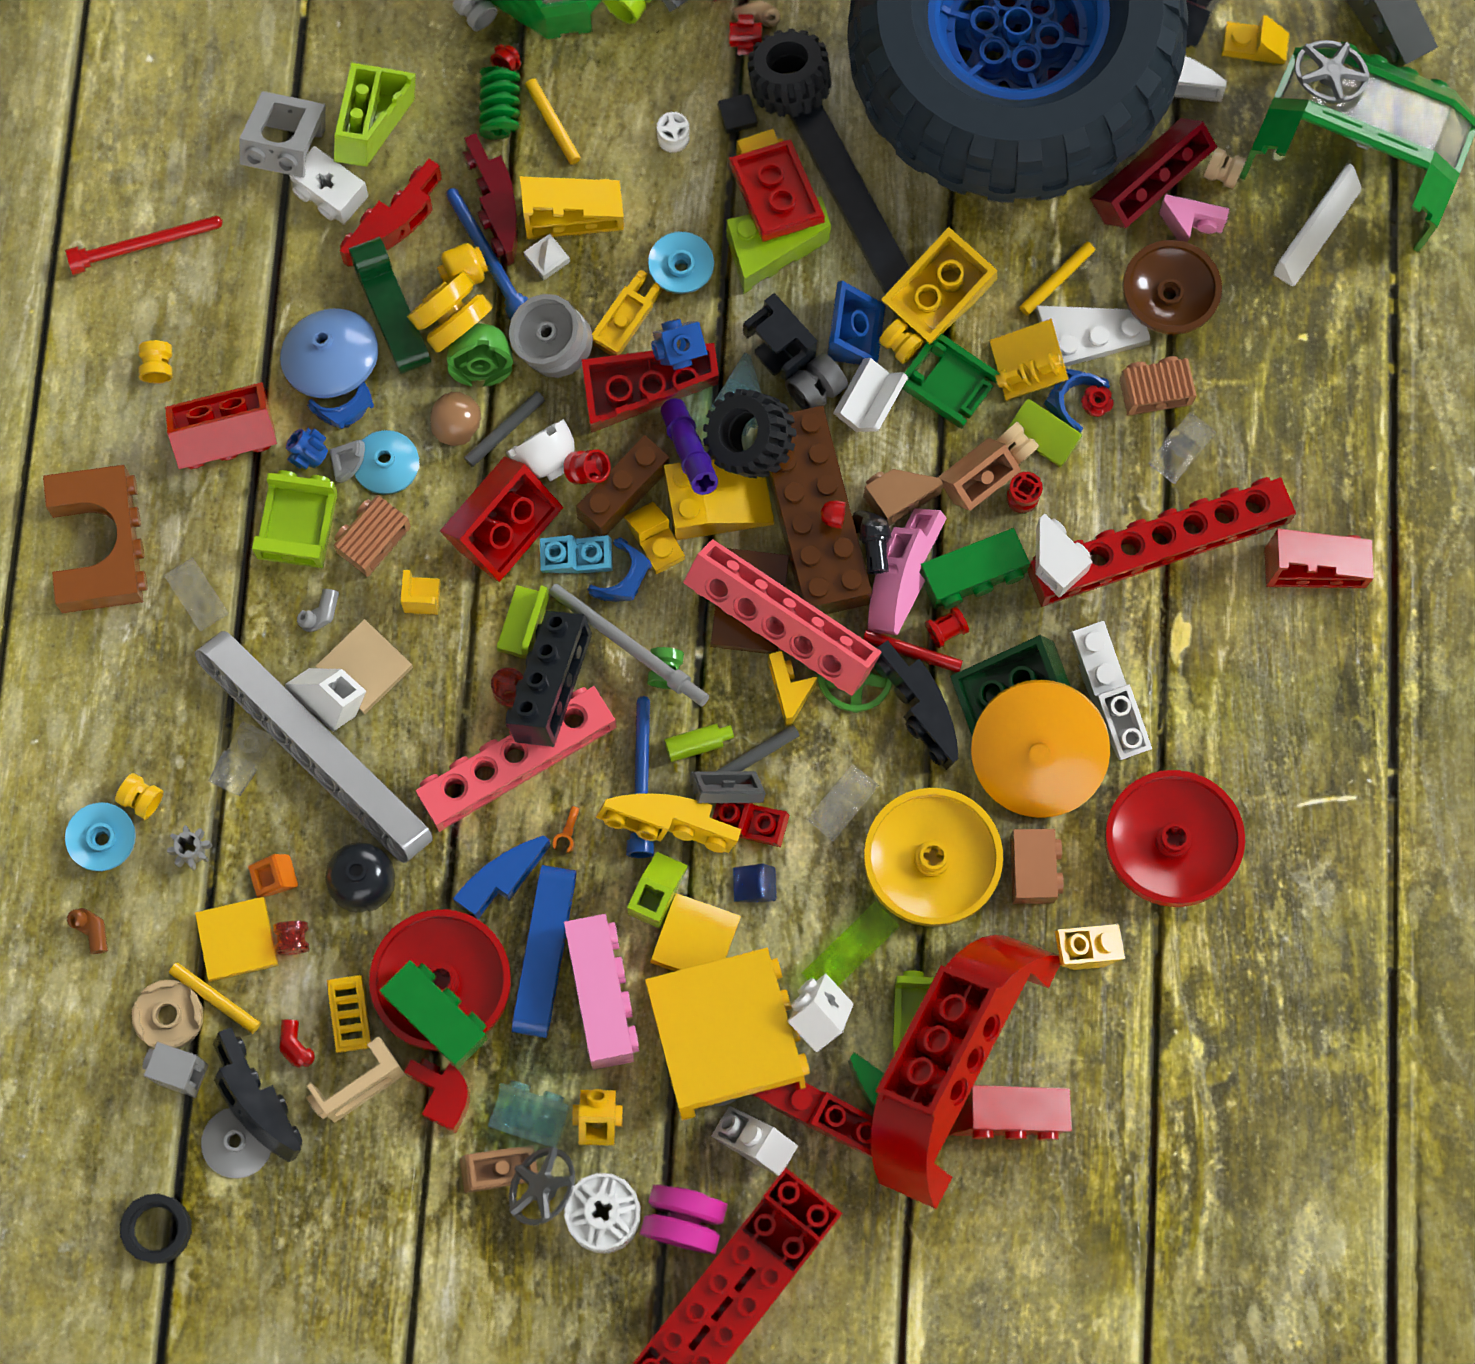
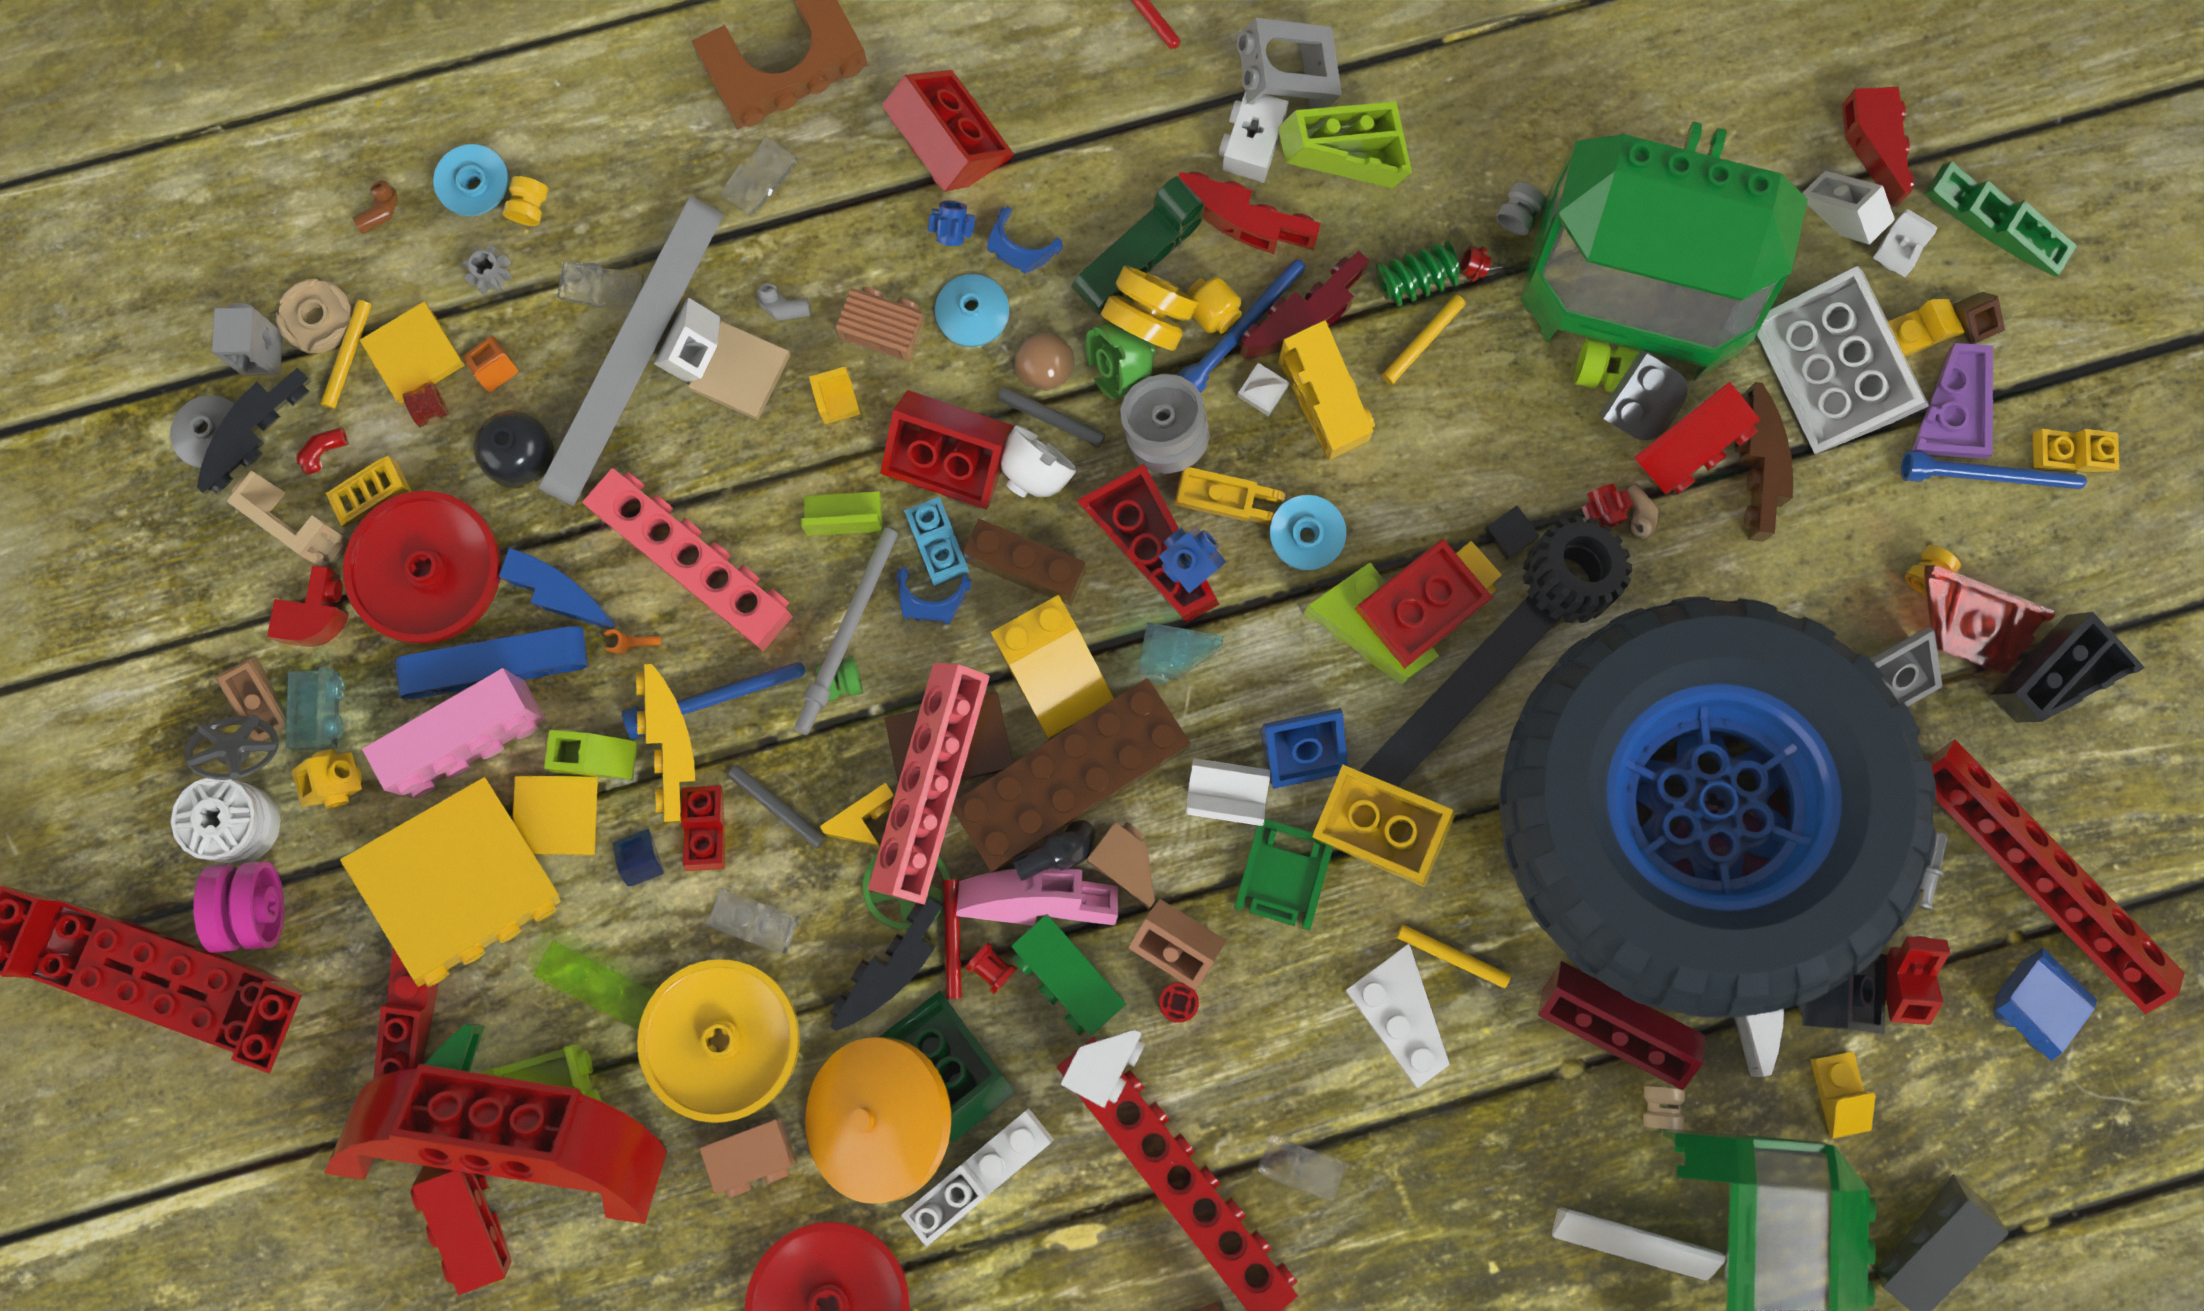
camera: 75 degrees right, 5 degrees up
black tyre [120,1193,192,1264] -> none
yellow wheel [138,340,173,384] -> none
lime panel [252,470,338,568] -> none
medium blue dish [280,309,379,398] -> none
light grey tile [330,440,365,483] -> none
green brick [379,960,488,1069] -> none
clear red wheel [491,667,523,707] -> none
black brick [506,611,592,747] -> none
red wheel [563,449,611,485] -> none
yellow slope [624,502,685,575] -> none
white wheel [657,112,689,153] -> none
dark purple piece [660,398,718,495] -> none
lime cylinder [664,723,734,763] -> none
dark grey tile [689,771,766,803] -> none
black tyre [703,389,797,479] -> none
white slope [711,1106,798,1176] -> none
black panel [743,293,818,381] -> none
flat silver wheel [785,353,848,410] -> none
white brick [788,973,854,1053] -> none
red hinge [821,500,846,529] -> none
yellow wheel [878,318,925,364] -> none
yellow hinge [990,318,1069,401] -> none
tan wheel [996,421,1040,465] -> none
lime slope [1006,399,1082,468] -> none
blue helmet [1044,369,1110,433] -> none
slope [1055,924,1125,970] -> none
red plate [1081,385,1114,417] -> none
nougat brick [1119,356,1196,416] -> none
reddish brown dish [1123,240,1222,335] -> none
bright pink slope [1159,194,1229,243] -> none
wheel [1295,40,1370,103] -> none

